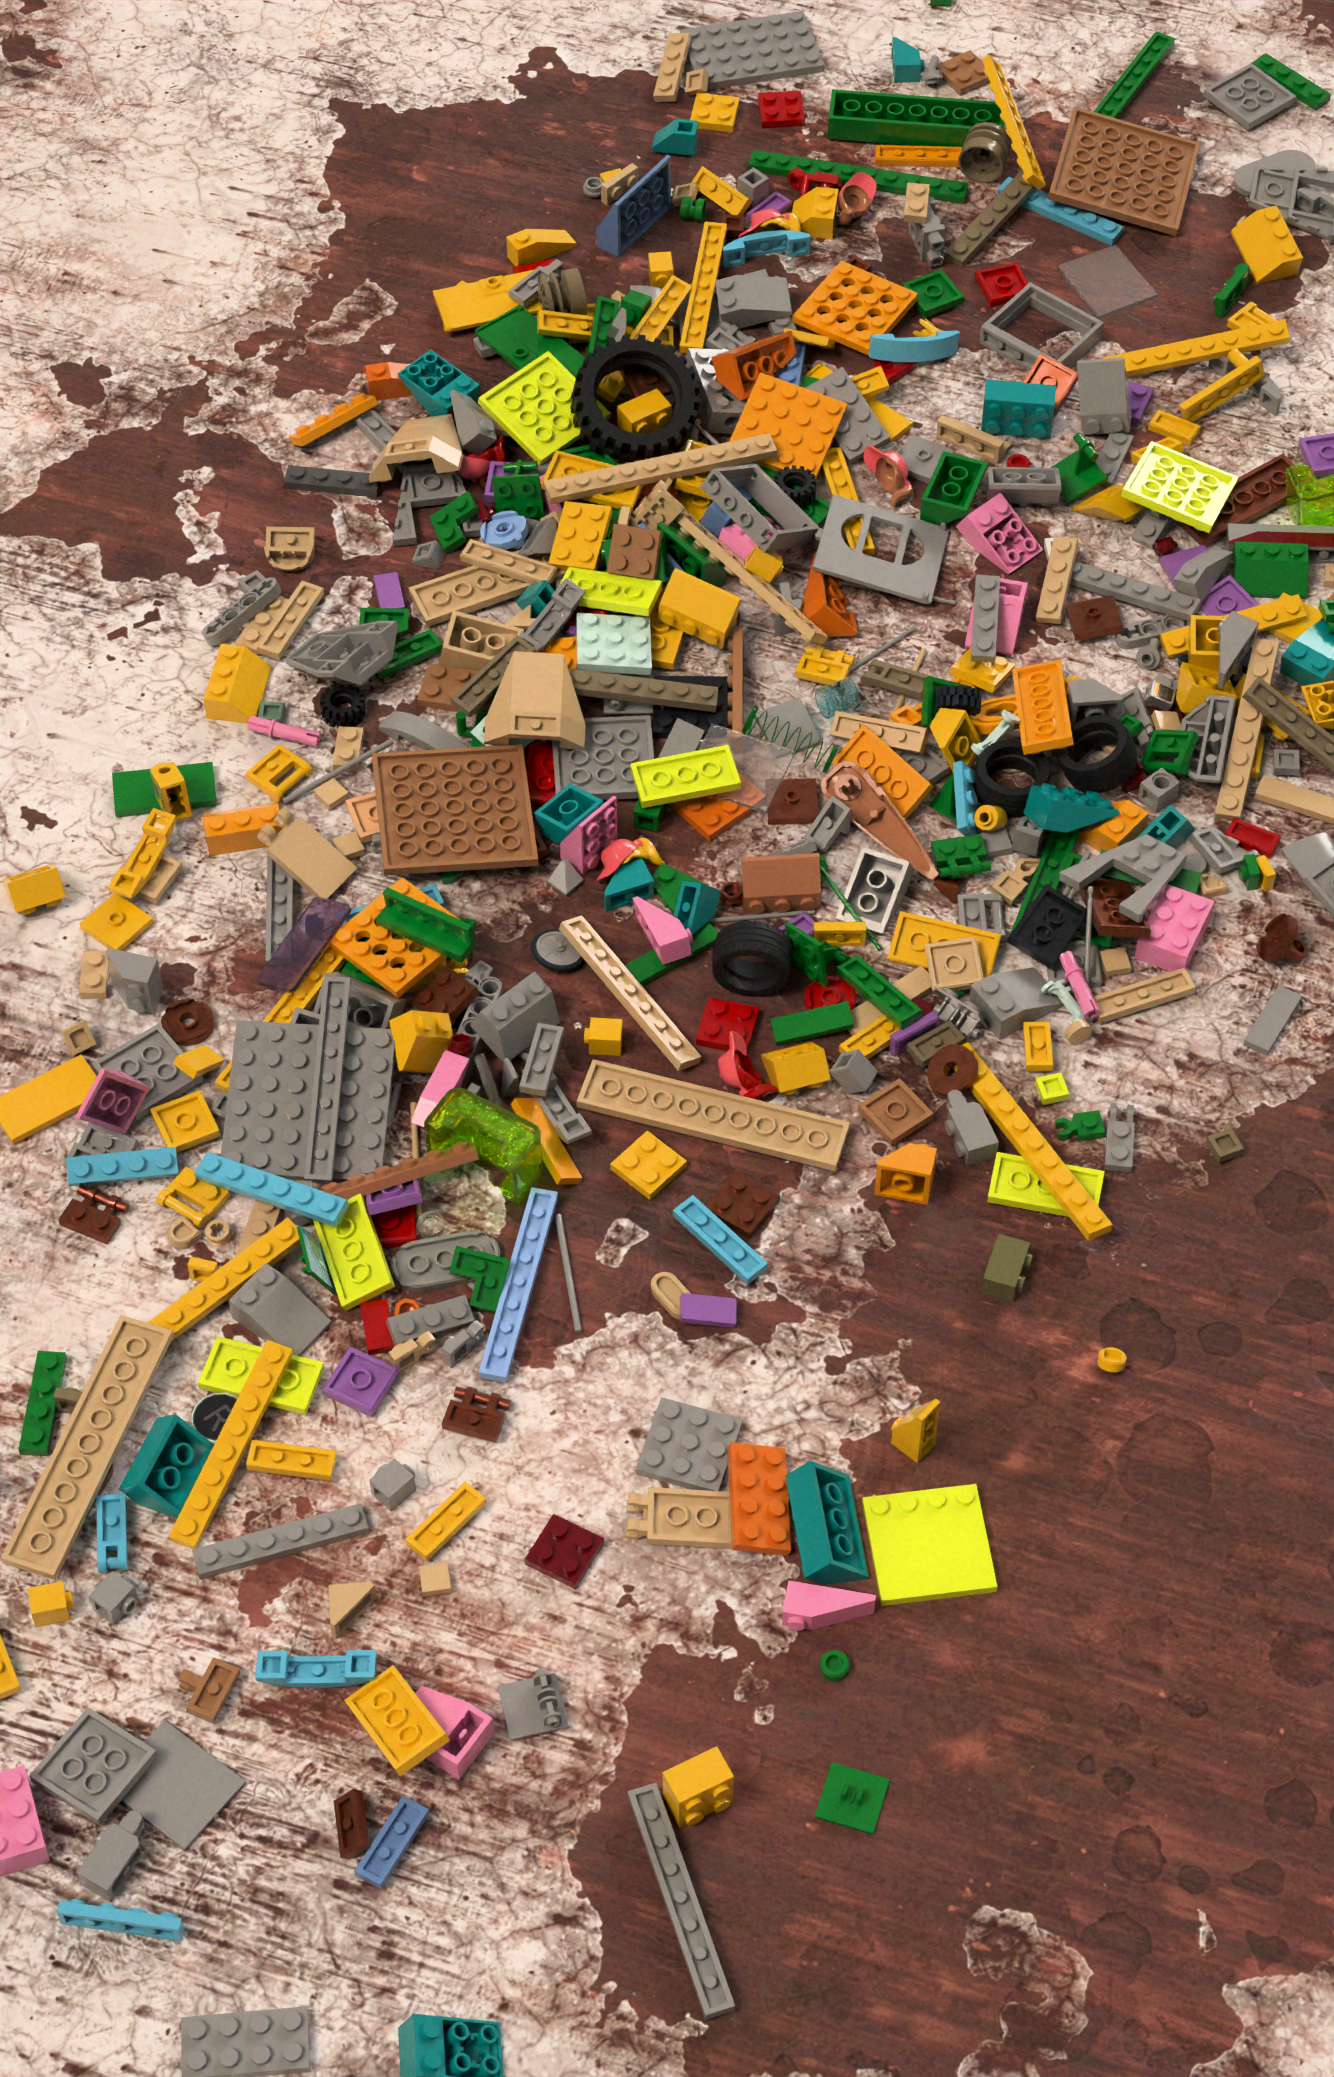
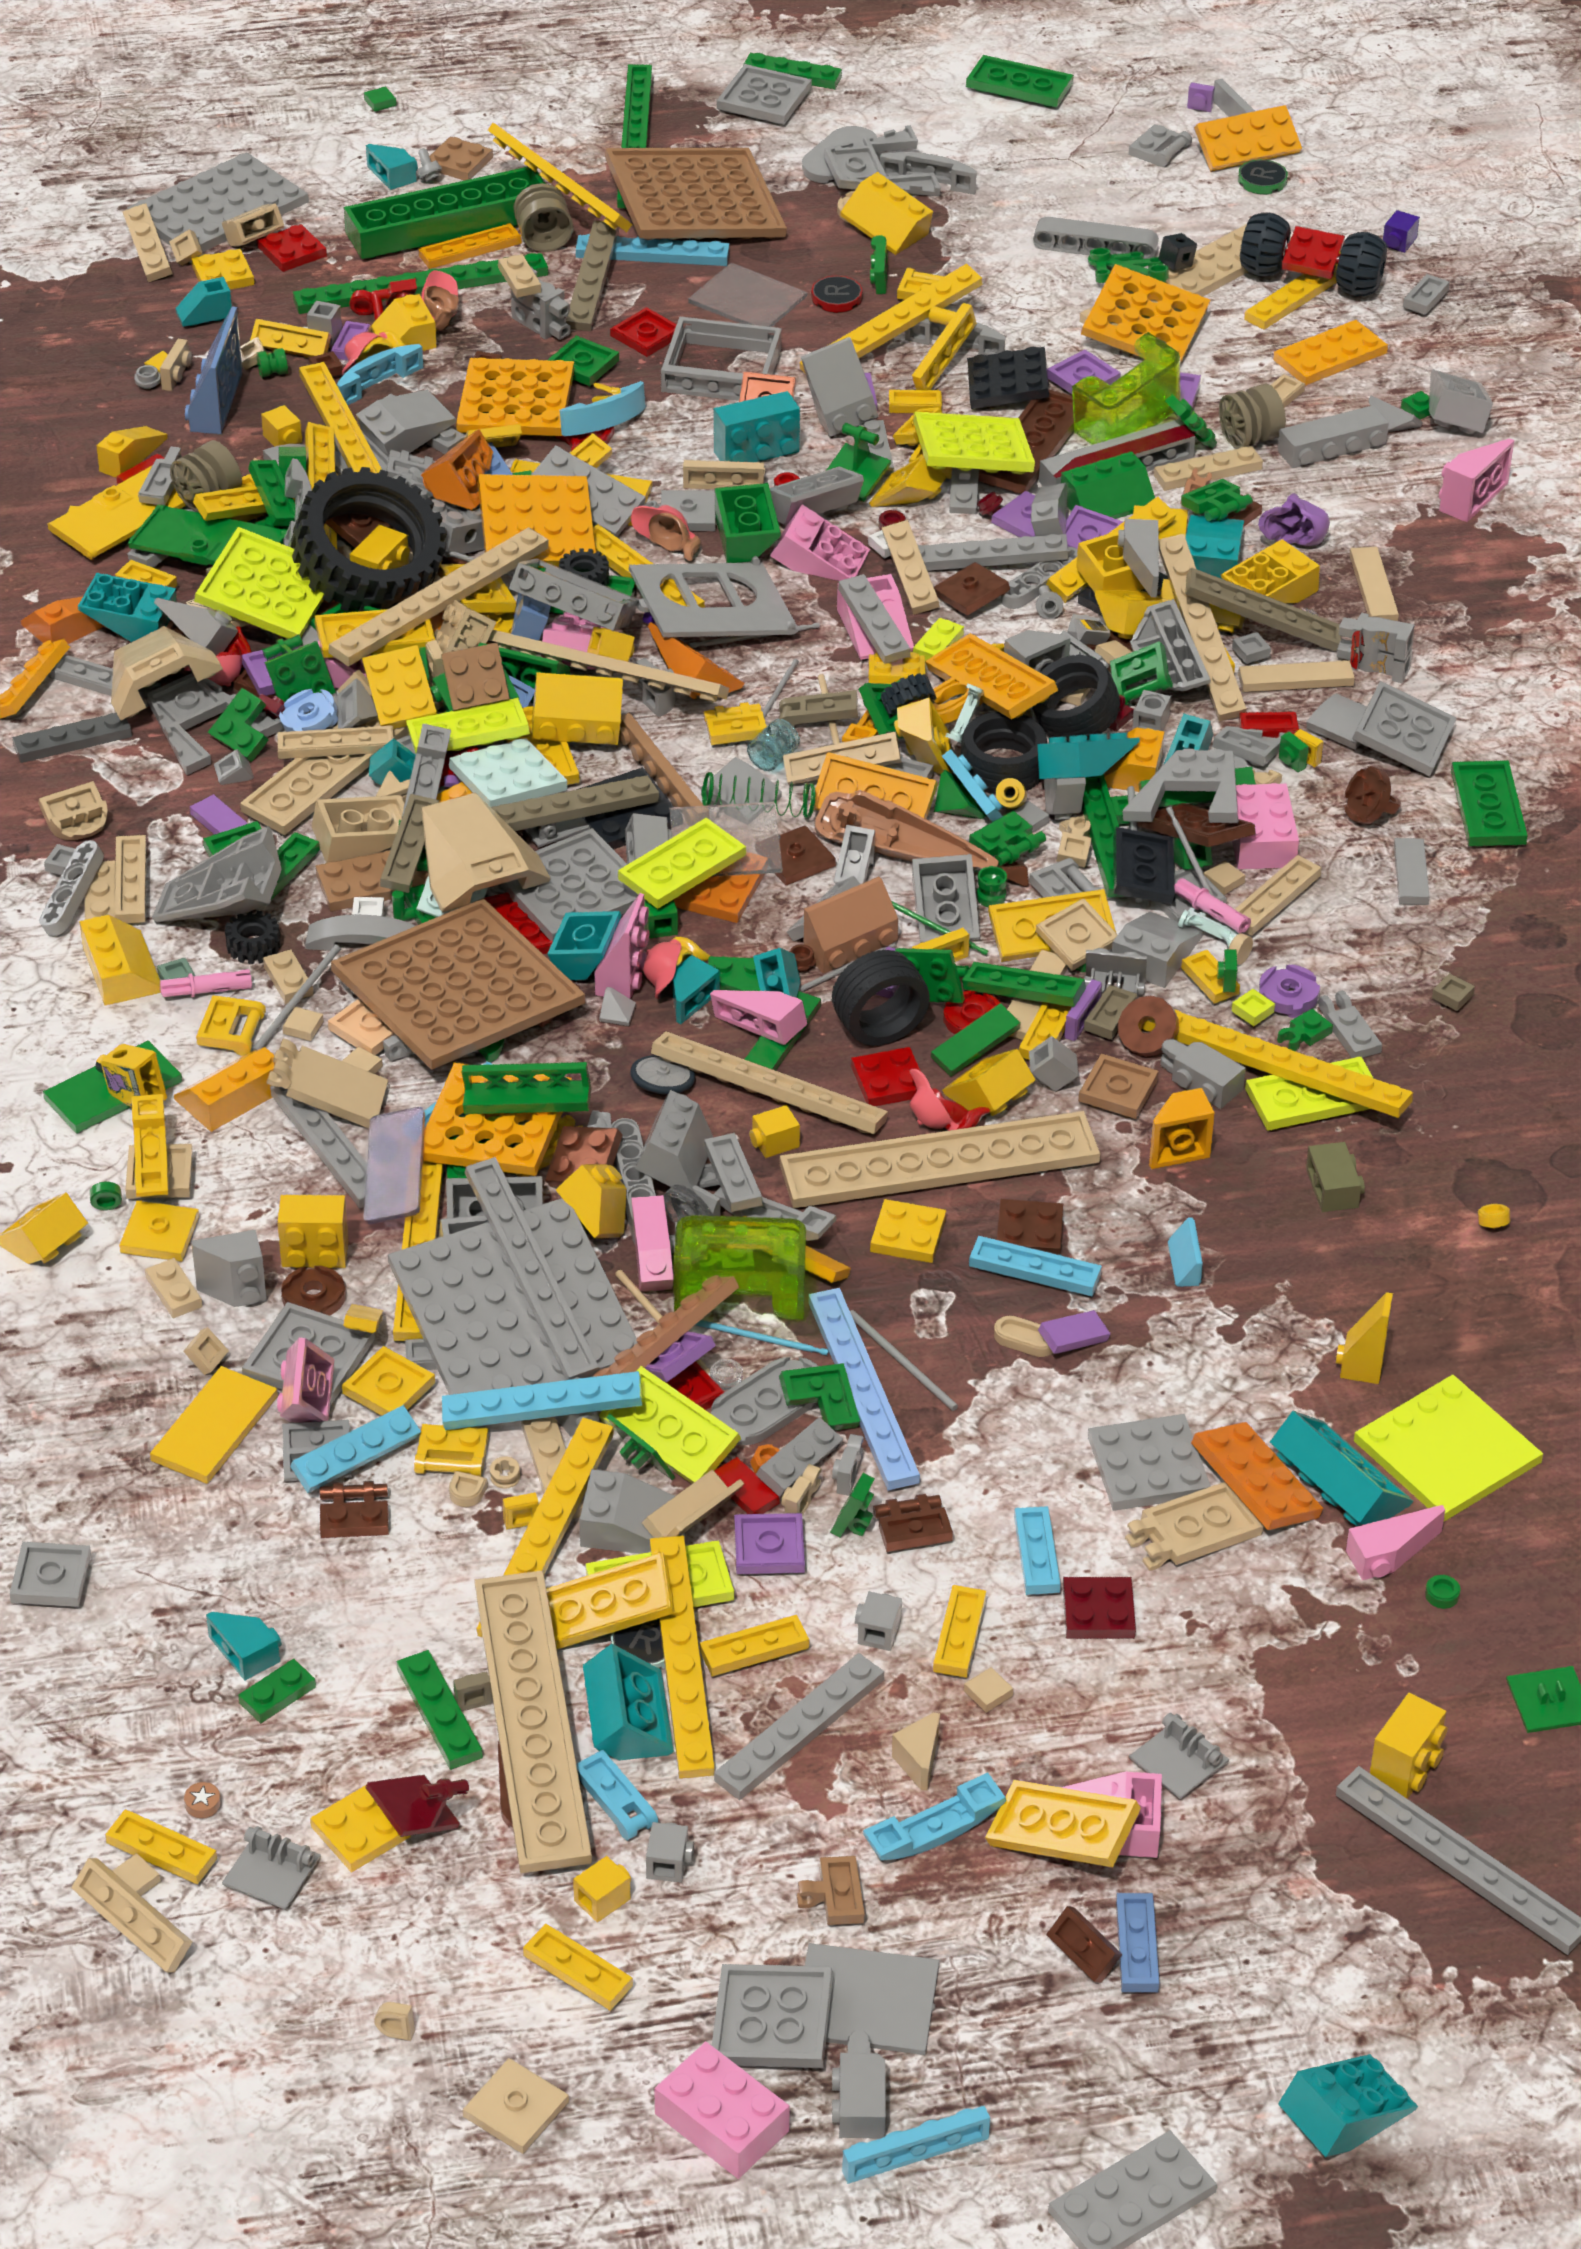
camera: 30 degrees left, 10 degrees down
dark red plate [447,1034,474,1056] -> none
none -> green tile [89,1181,122,1210]
none -> yellow plate [115,560,177,588]
none -> tan brick [222,204,284,246]
none -> yellow brick [277,1195,349,1268]
none -> white plate [352,897,384,916]
none -> yellow tile [546,1552,674,1650]
none -> tan panel [642,1469,744,1538]
none -> medium azure piece [695,1320,829,1356]
none -> tile [811,275,863,313]
none -> green plate [830,1472,875,1538]
none -> dark red tile [878,510,906,530]
none -> neon yellow plate [913,617,964,661]
none -> black plate [967,346,1049,409]
none -> green wheel [977,866,1007,907]
none -> medium azure plate [1014,1506,1060,1595]
none -> medium azure slope [1168,1217,1203,1287]
none -> green plate [1217,949,1237,992]
none -> medium lavender plate [1259,965,1320,1018]

